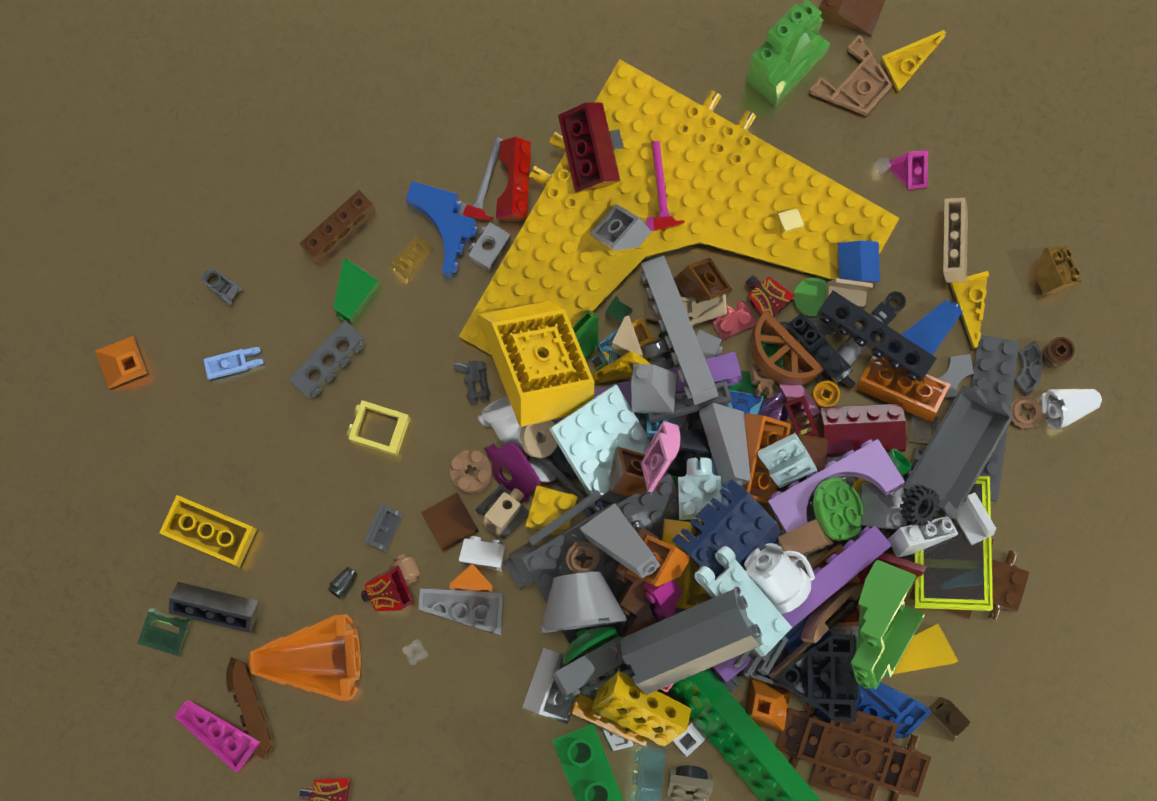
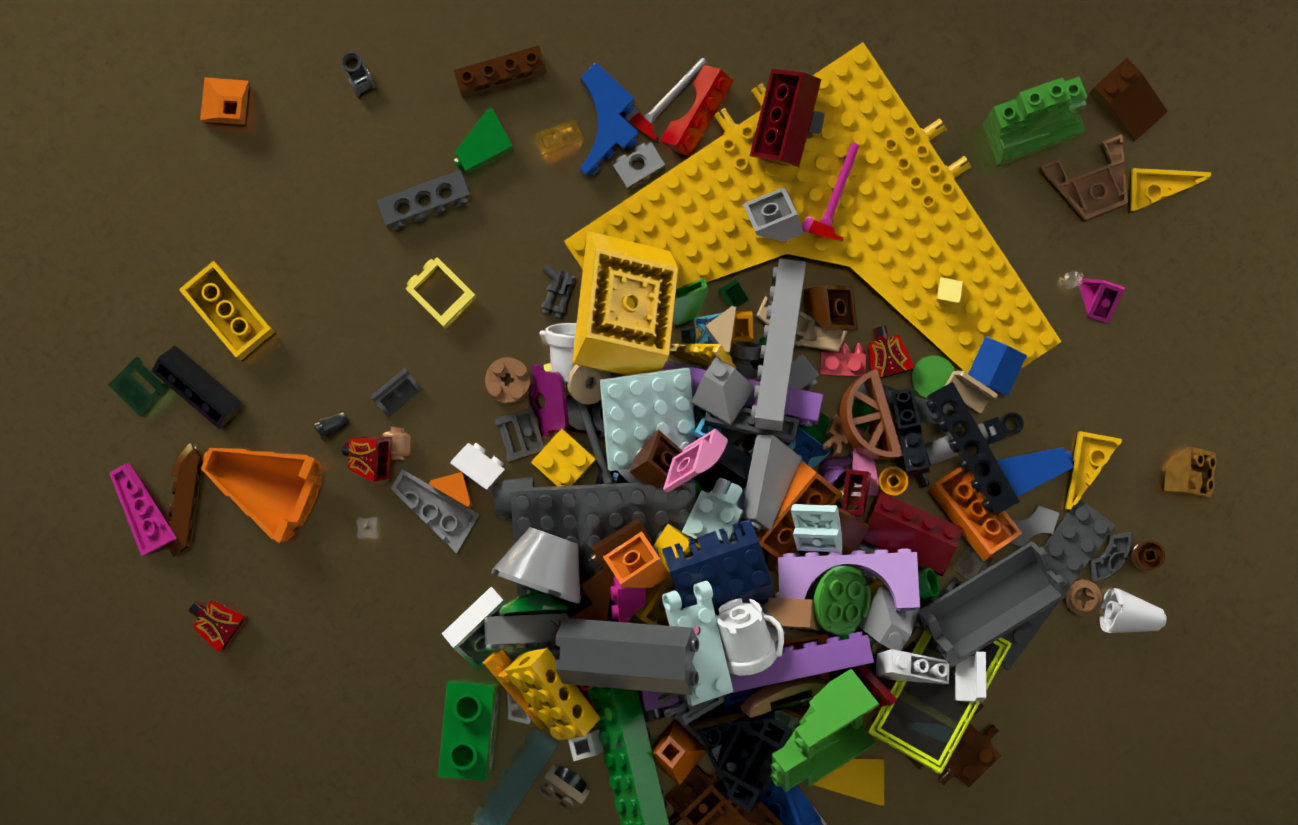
camera: 30 degrees right, 5 degrees up
light blue hinge [203,347,264,380] -> none
reddish brown slope [421,493,479,551] -> none
tan torso [482,488,524,538] -> none
dark grey bar [528,490,602,546] -> none
medium nougat gear [565,541,600,574] -> none
light grey slope [580,504,660,578] -> none
black tyre [900,484,940,526] -> none
tan brick [943,198,968,282] -> none

